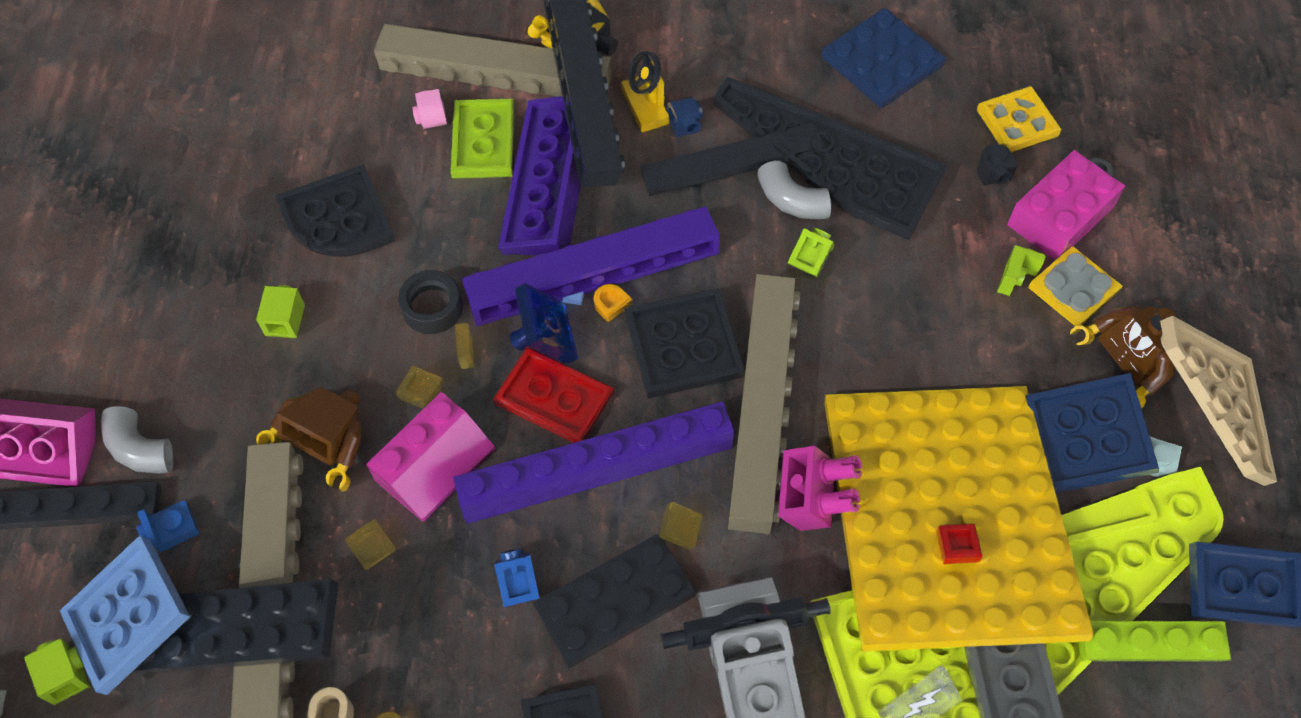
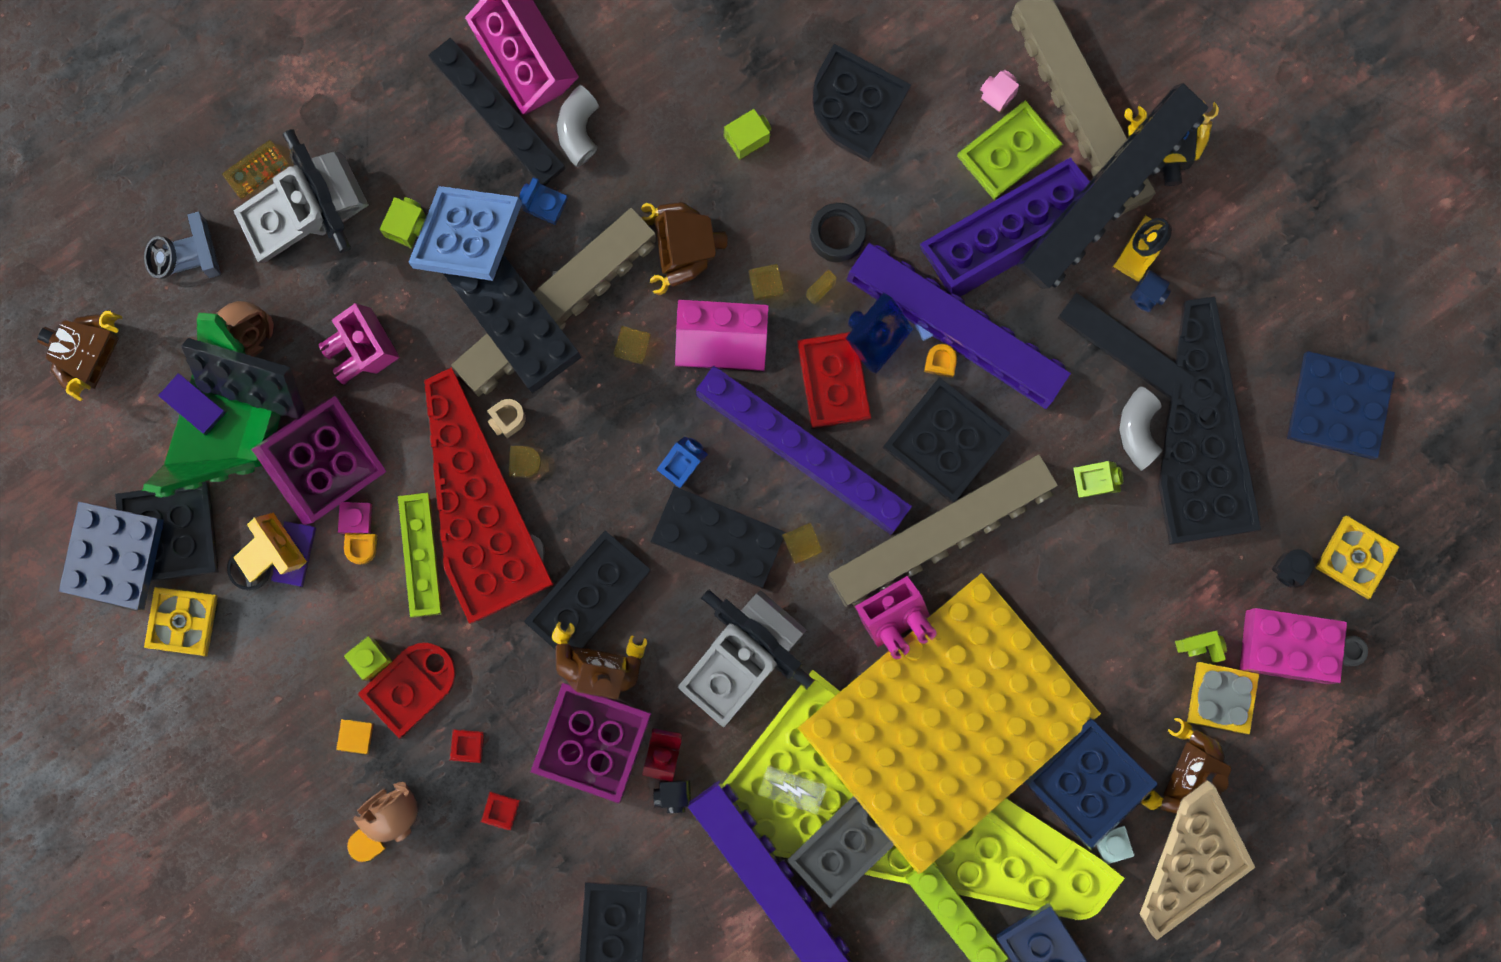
camera: 45 degrees right, 20 degrees up
red tile [936,523,983,564] -> none

